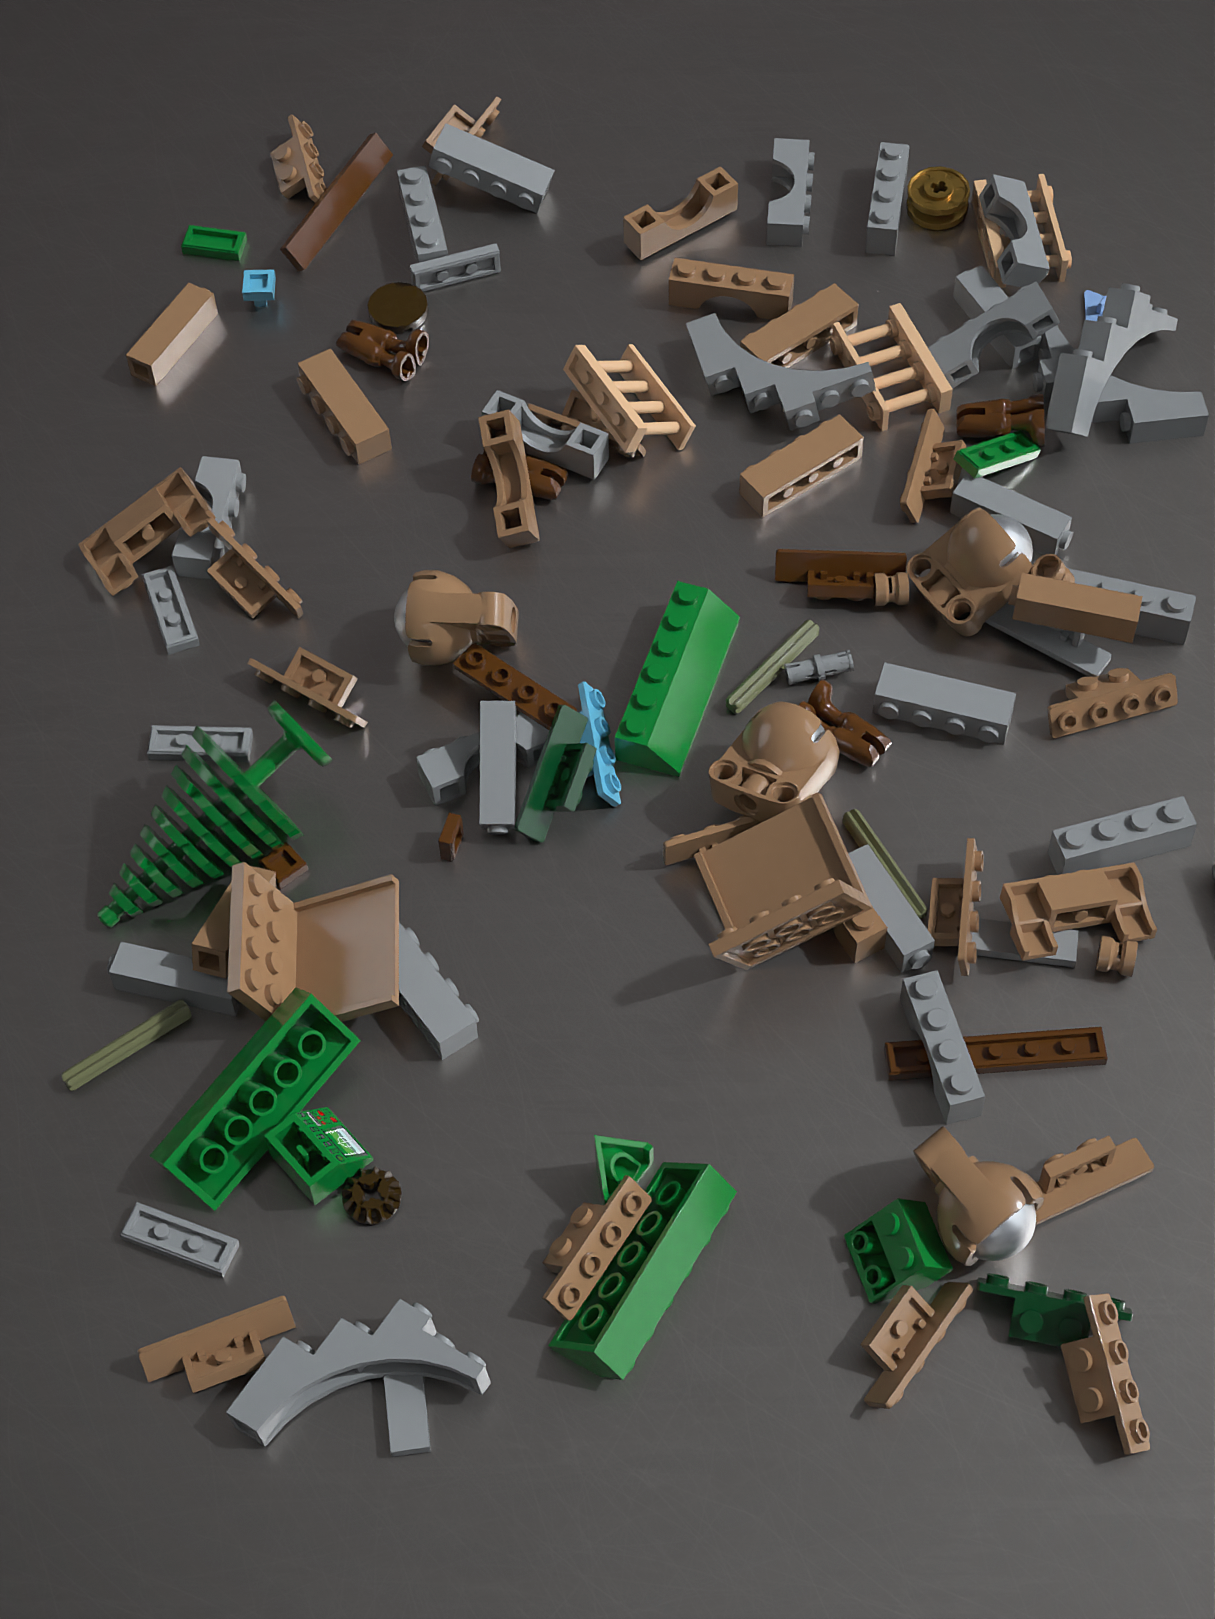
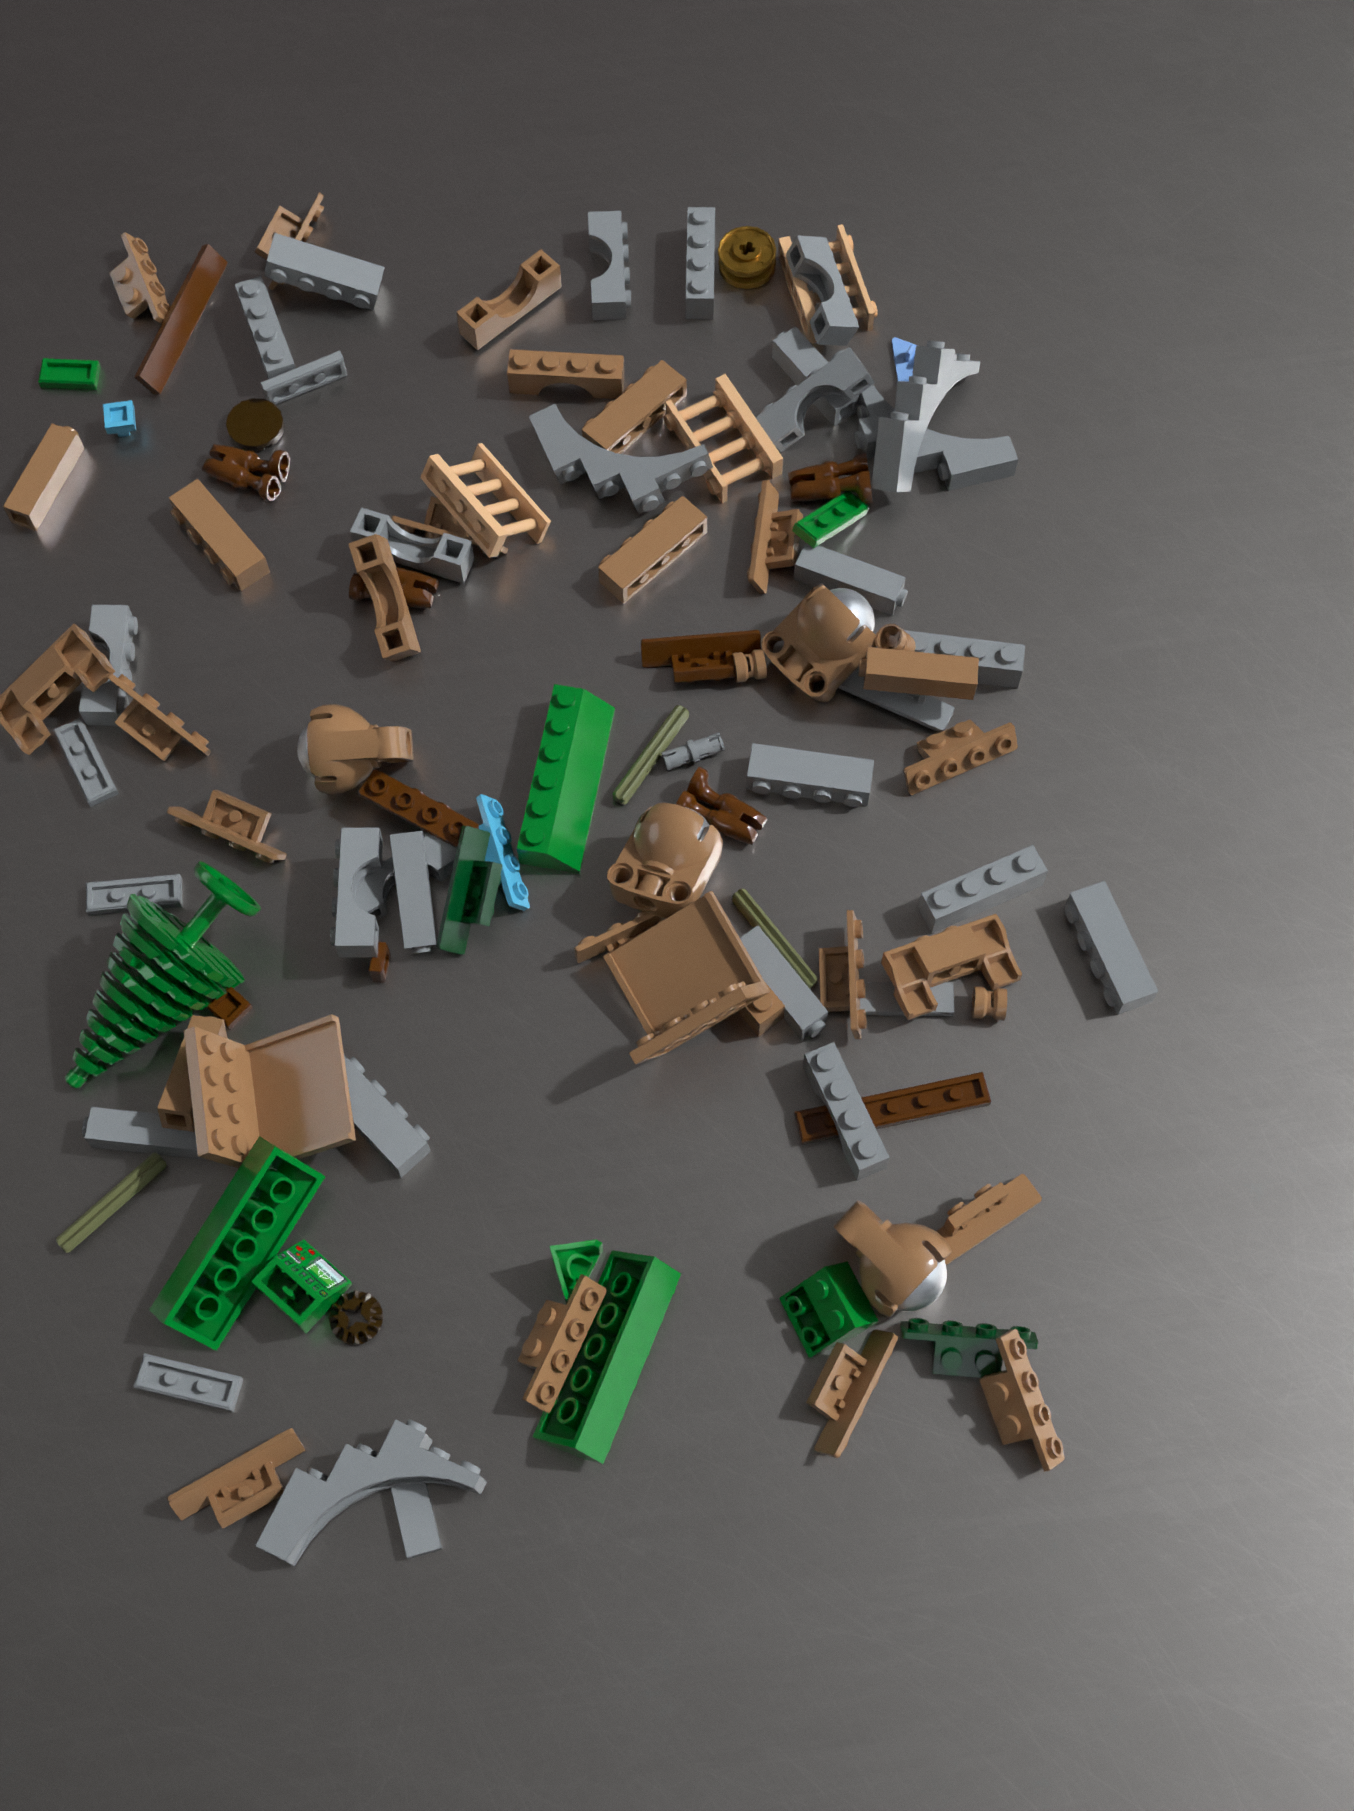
camera: 10 degrees left, 10 degrees up
none -> light grey arch [330,828,383,957]

